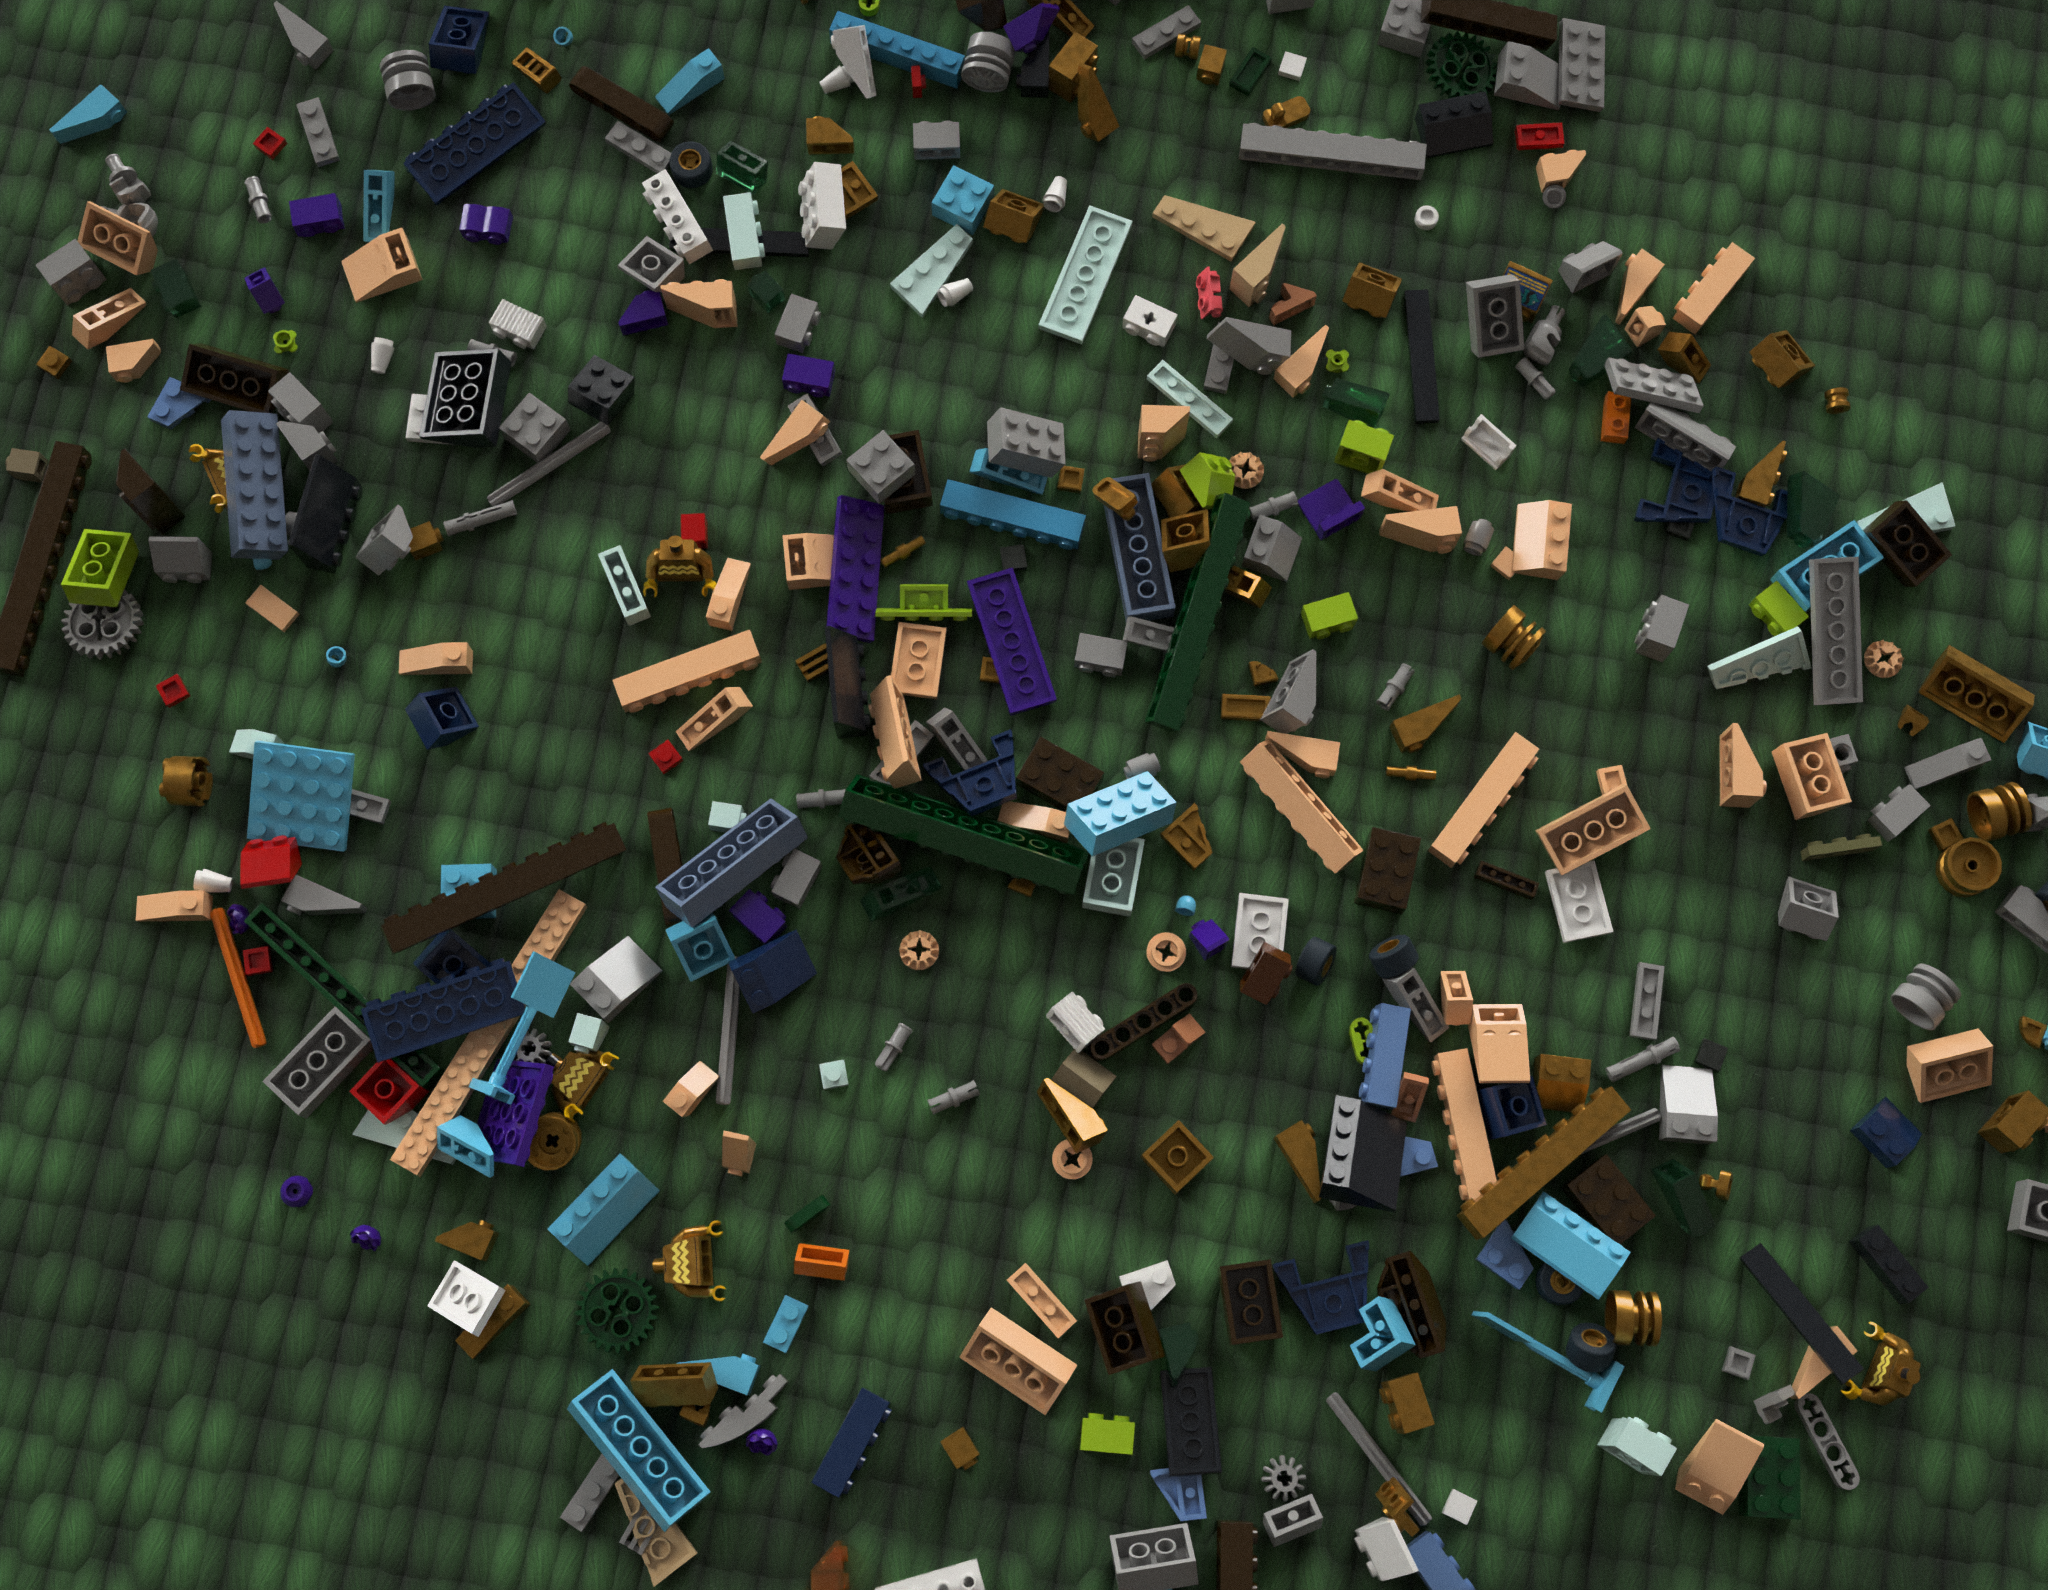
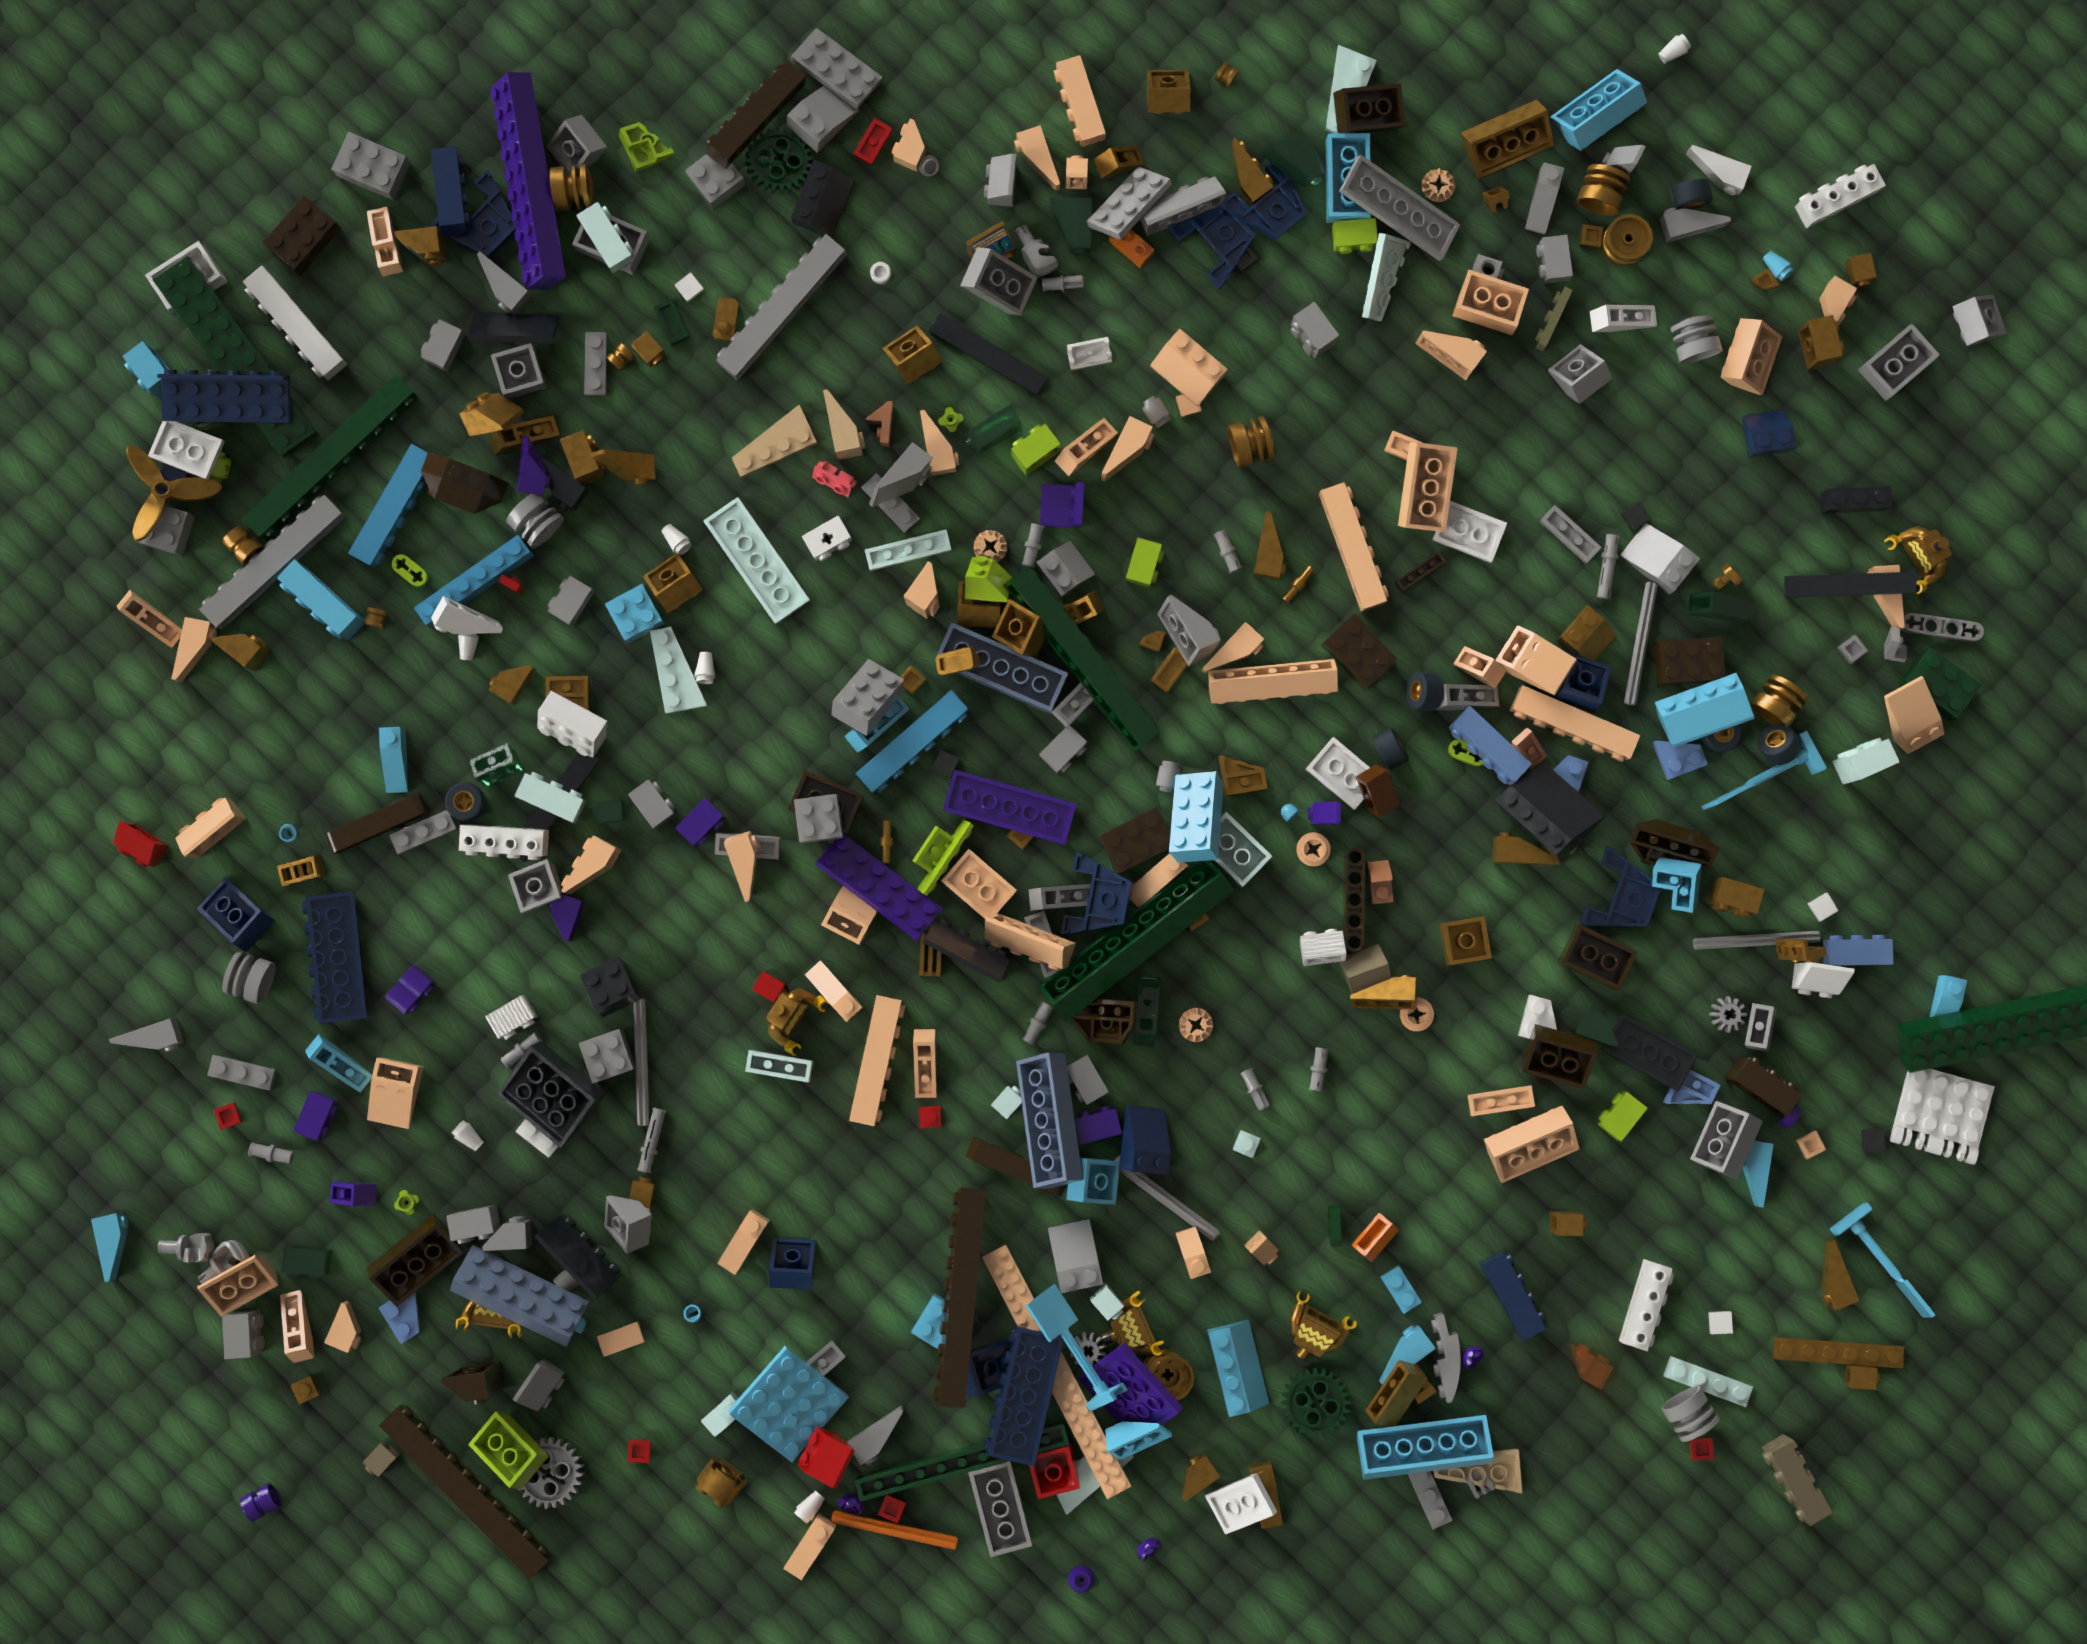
camera: 55 degrees left, 10 degrees up
pearl gold brick [1457,1086,1631,1240] -> none
none -> white slope [1590,305,1657,332]

